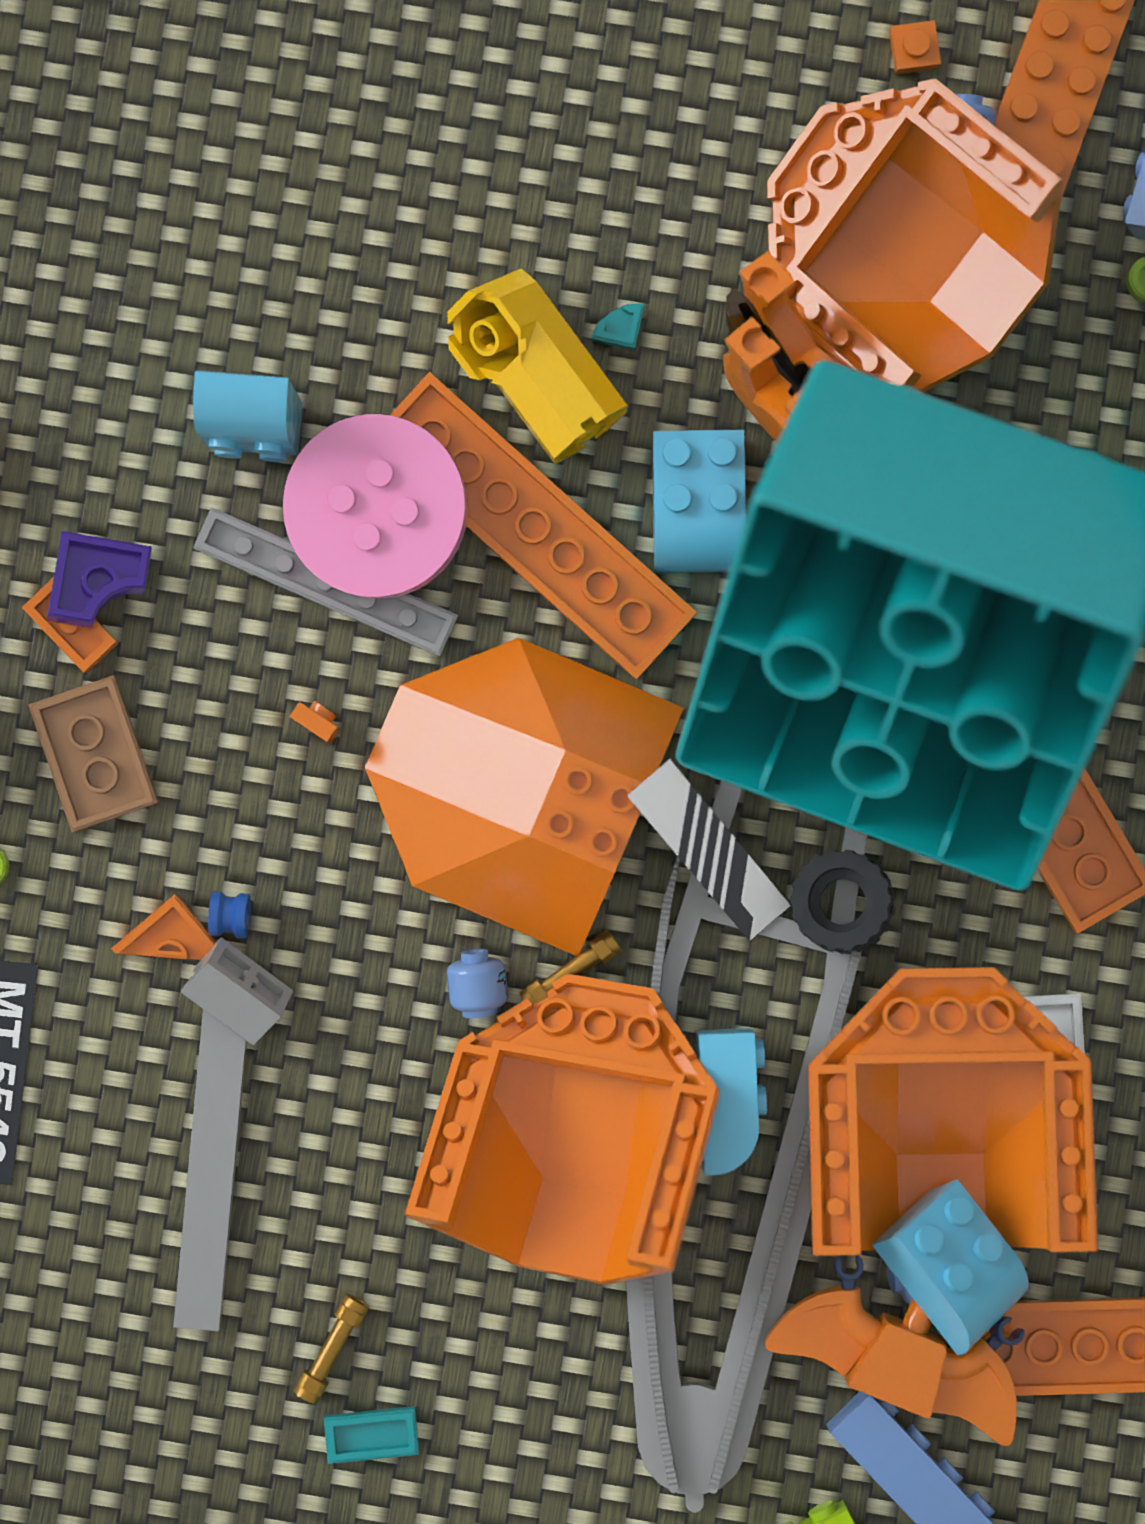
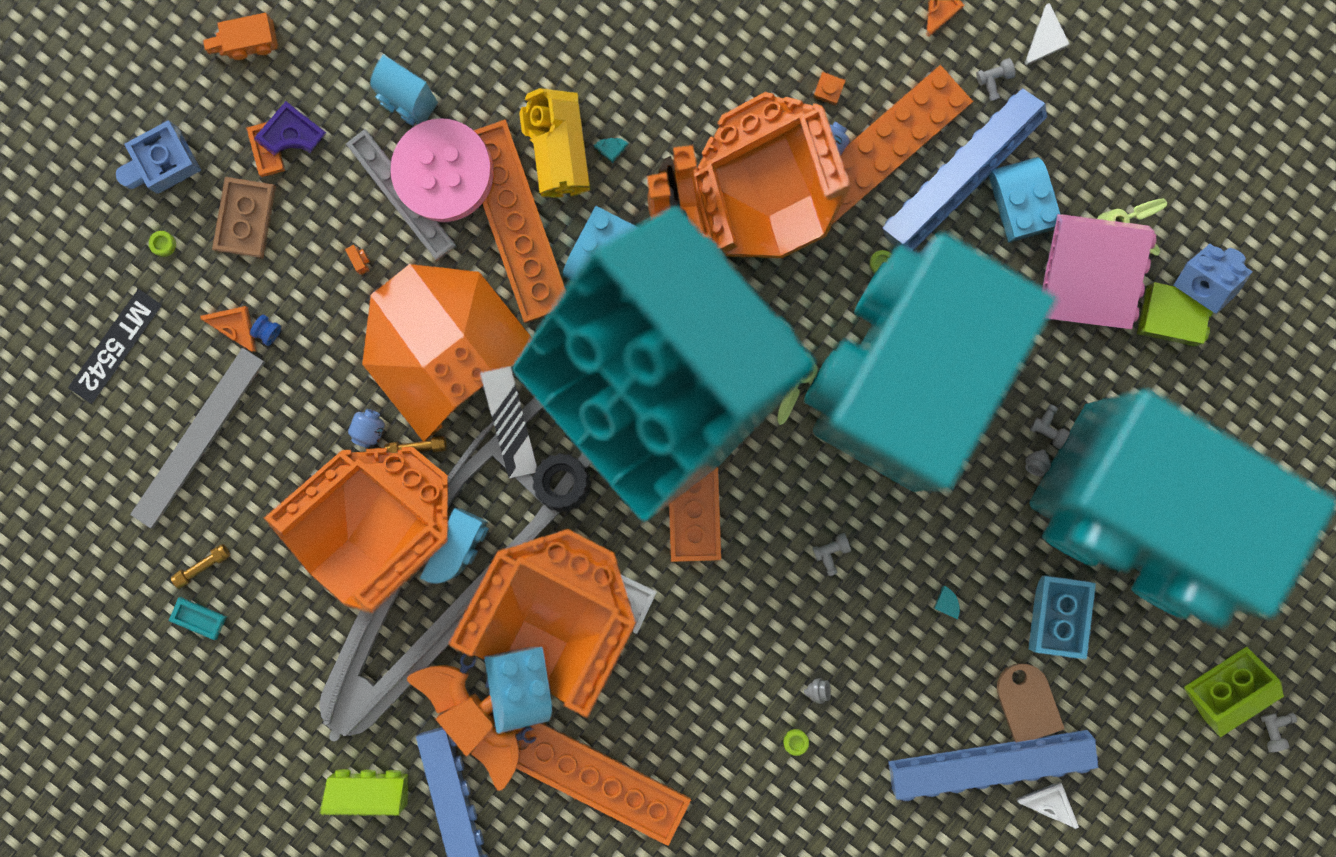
camera: 25 degrees right, 0 degrees up
light grey hinge [181,937,293,1046] -> none

